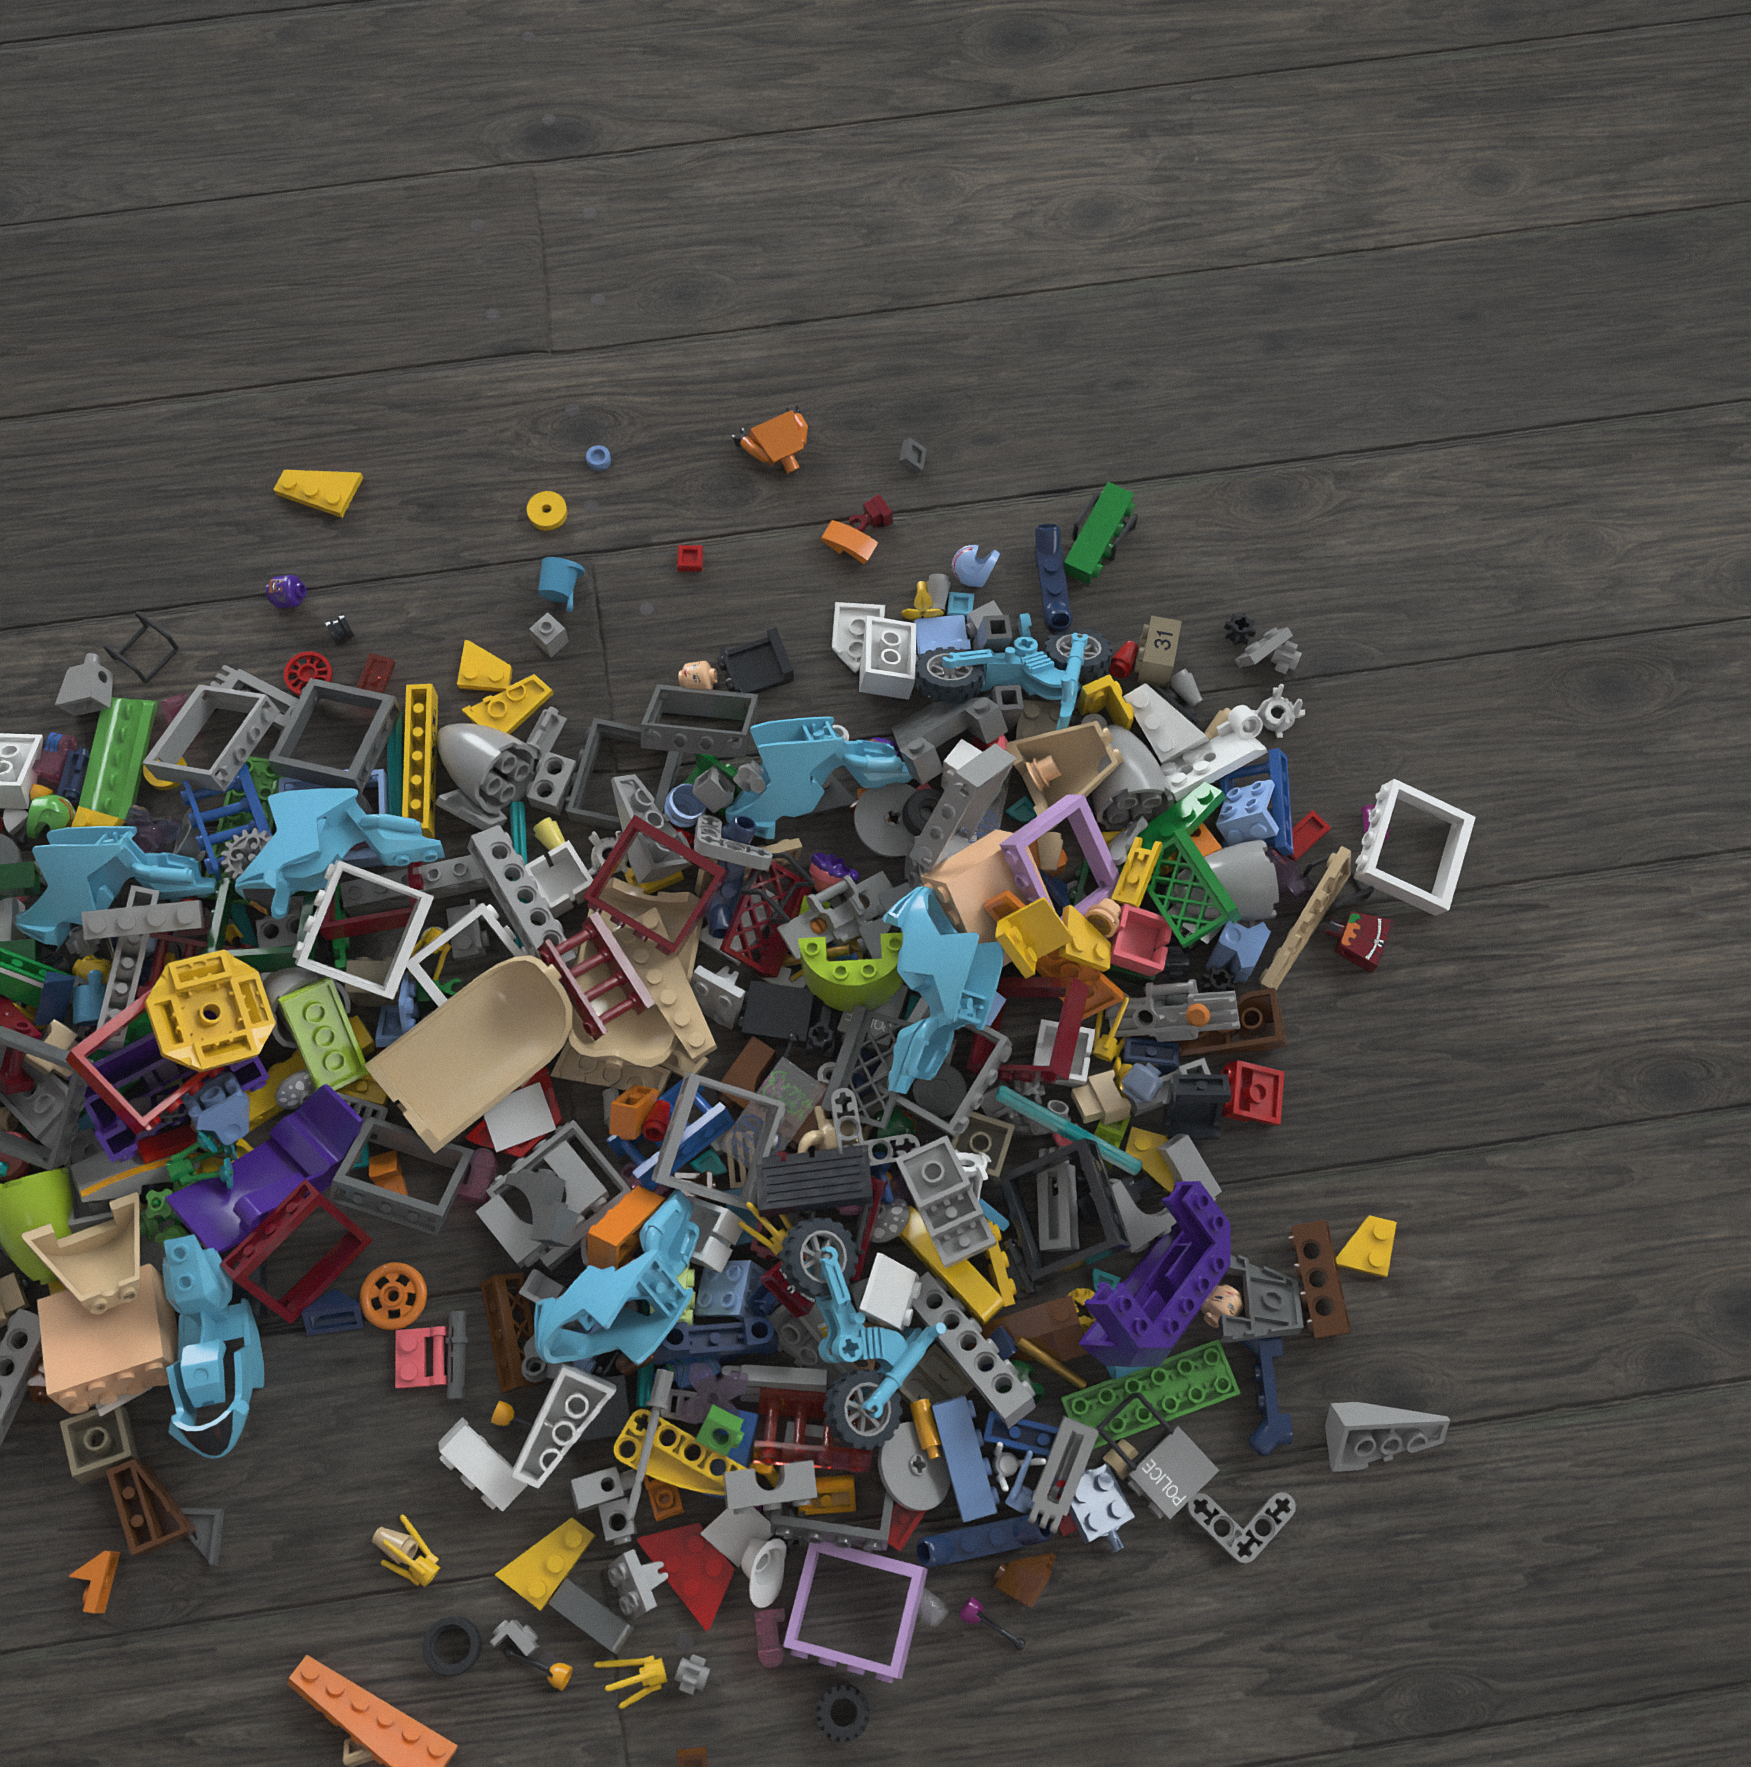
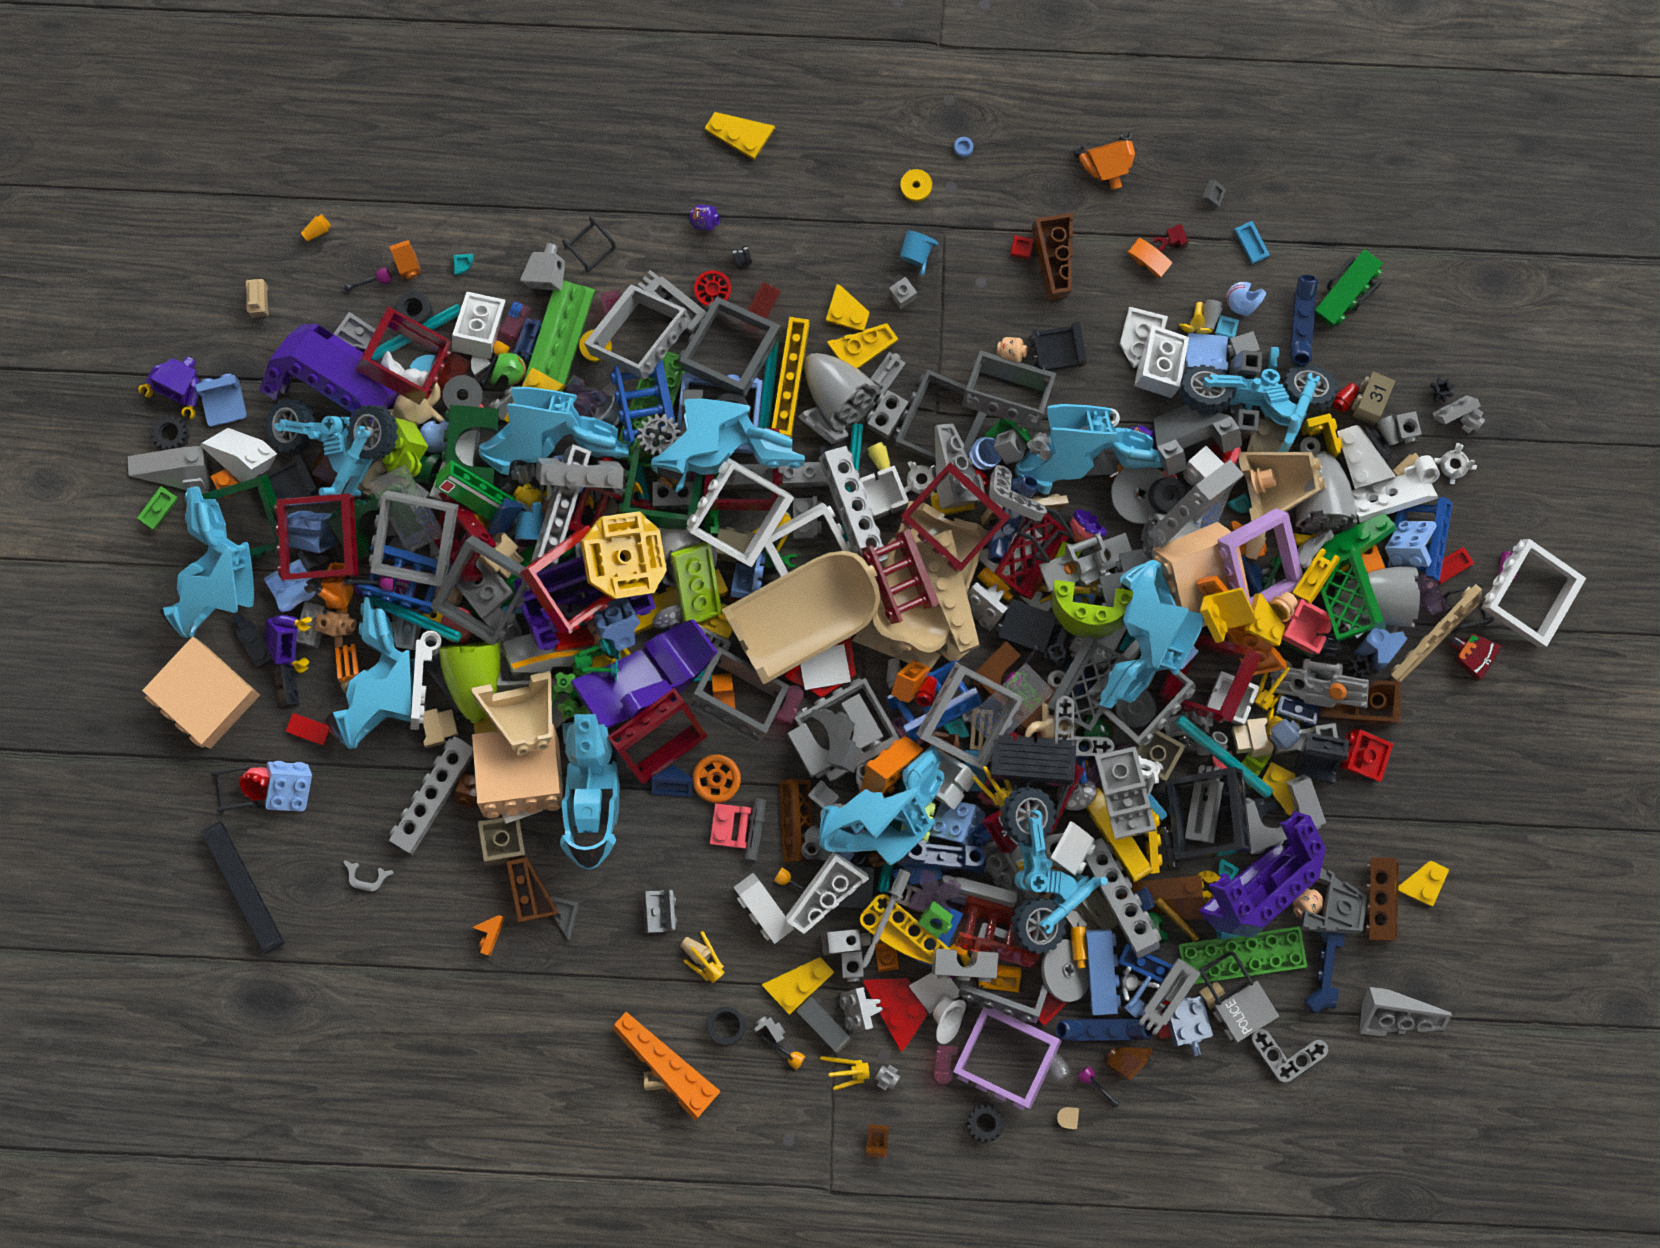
camera: 15 degrees right, 10 degrees up
none -> bracket [643,890,677,933]
none -> light orange cylinder [977,567,1013,602]
none -> reddish brown wedge [1031,212,1074,301]
none -> tan tile [1057,1107,1079,1129]
none -> dark azure tile [1234,221,1270,265]
none -> light grey brick [1393,411,1421,444]

